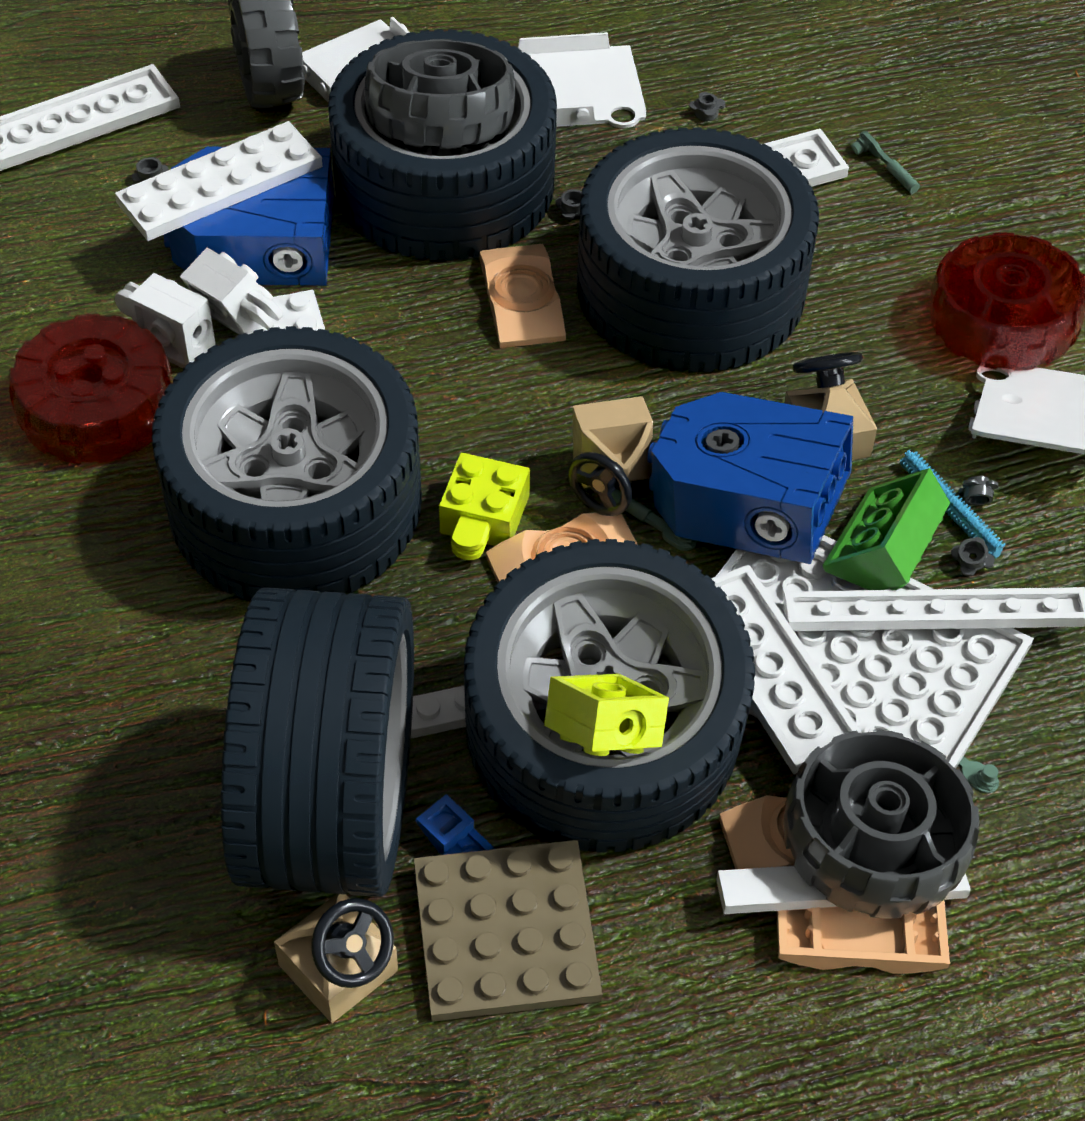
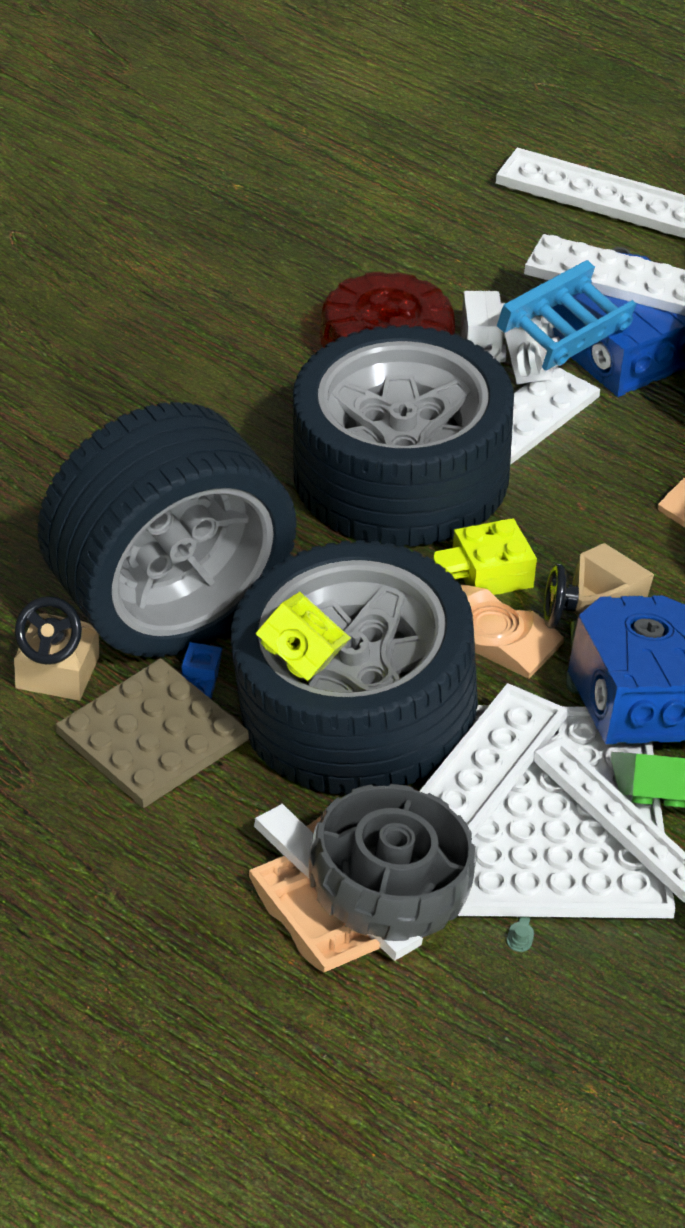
camera: 55 degrees right, 10 degrees down
none -> dark azure fence [497,260,636,371]

